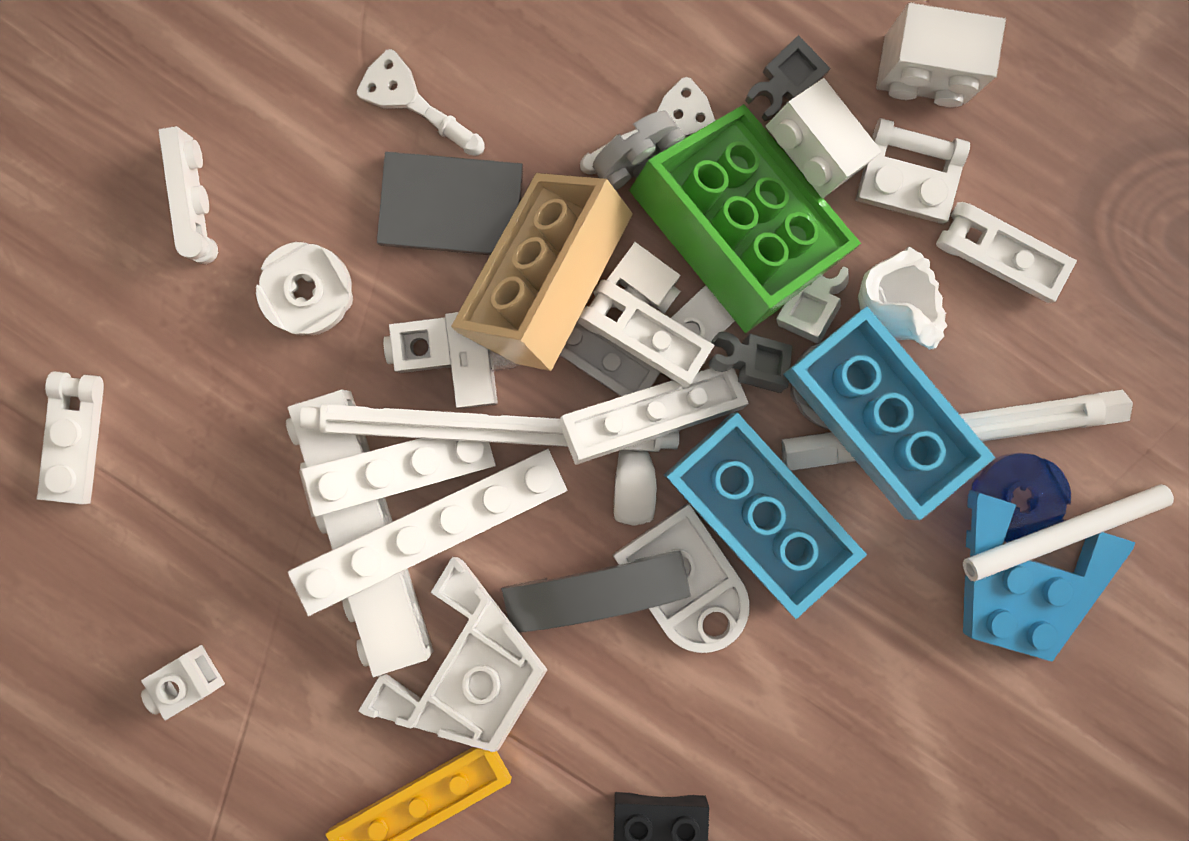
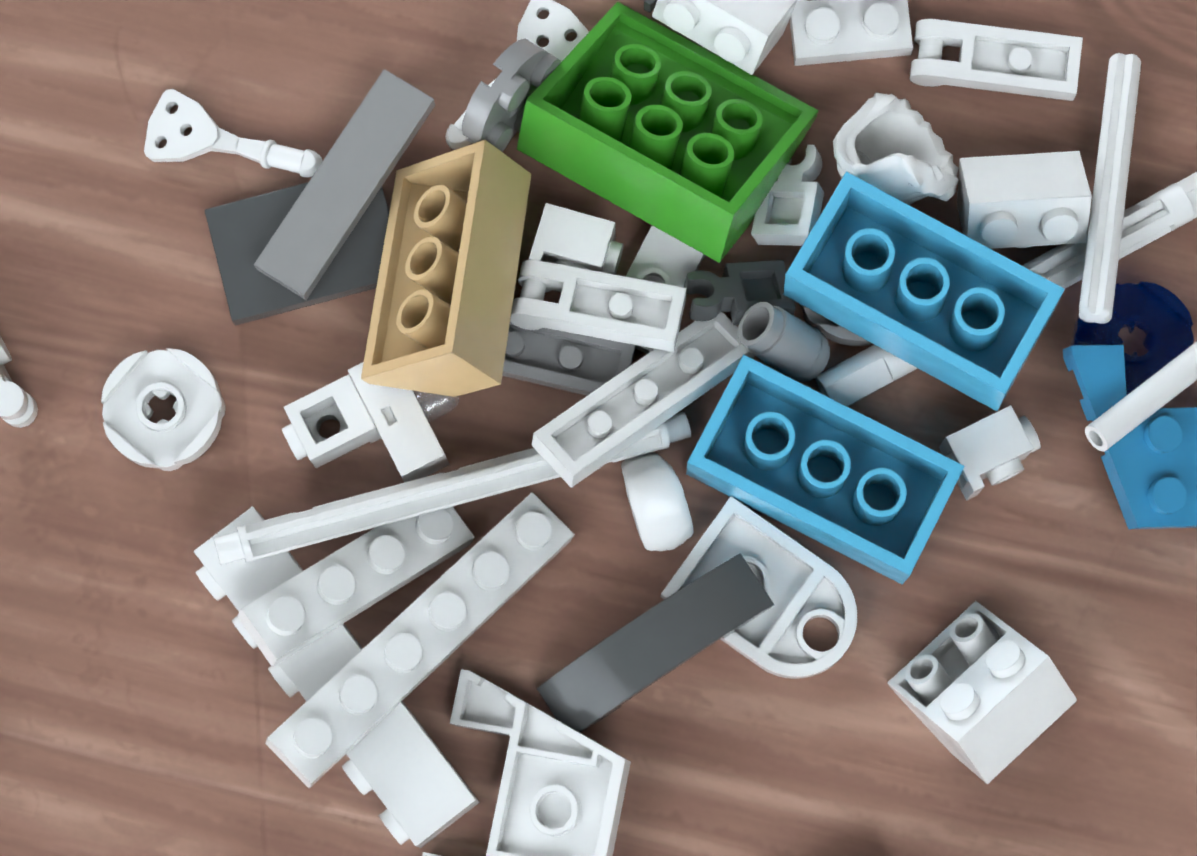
camera: 15 degrees left, 10 degrees down
none -> light grey tile [254,69,435,300]
none -> light grey piece [738,302,830,382]
none -> white slope [887,601,1077,784]
none -> white brick [939,405,1041,501]
none -> white brick [957,151,1092,249]
none -> white axle [1079,53,1141,324]

